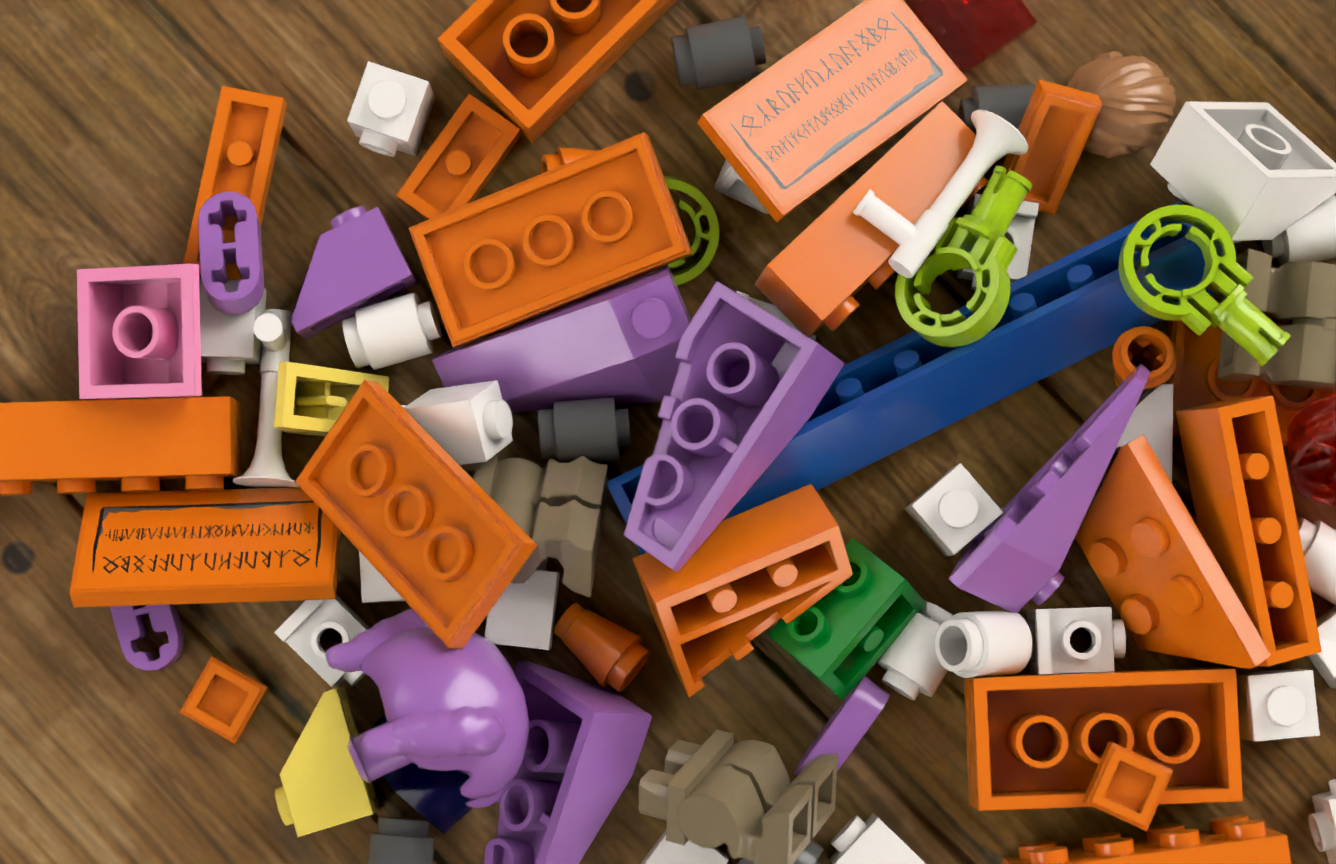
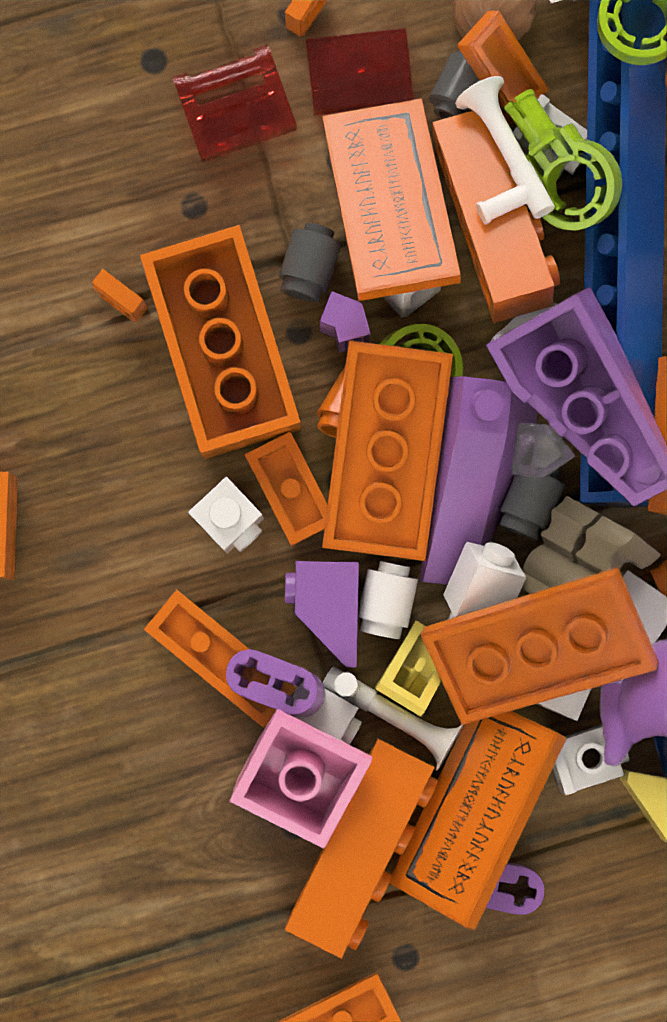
camera: 60 degrees left, 0 degrees up
orange tile [179,656,270,744] -> none
none -> medium lavender piece [320,291,371,353]
none -> clear slope [511,423,575,478]

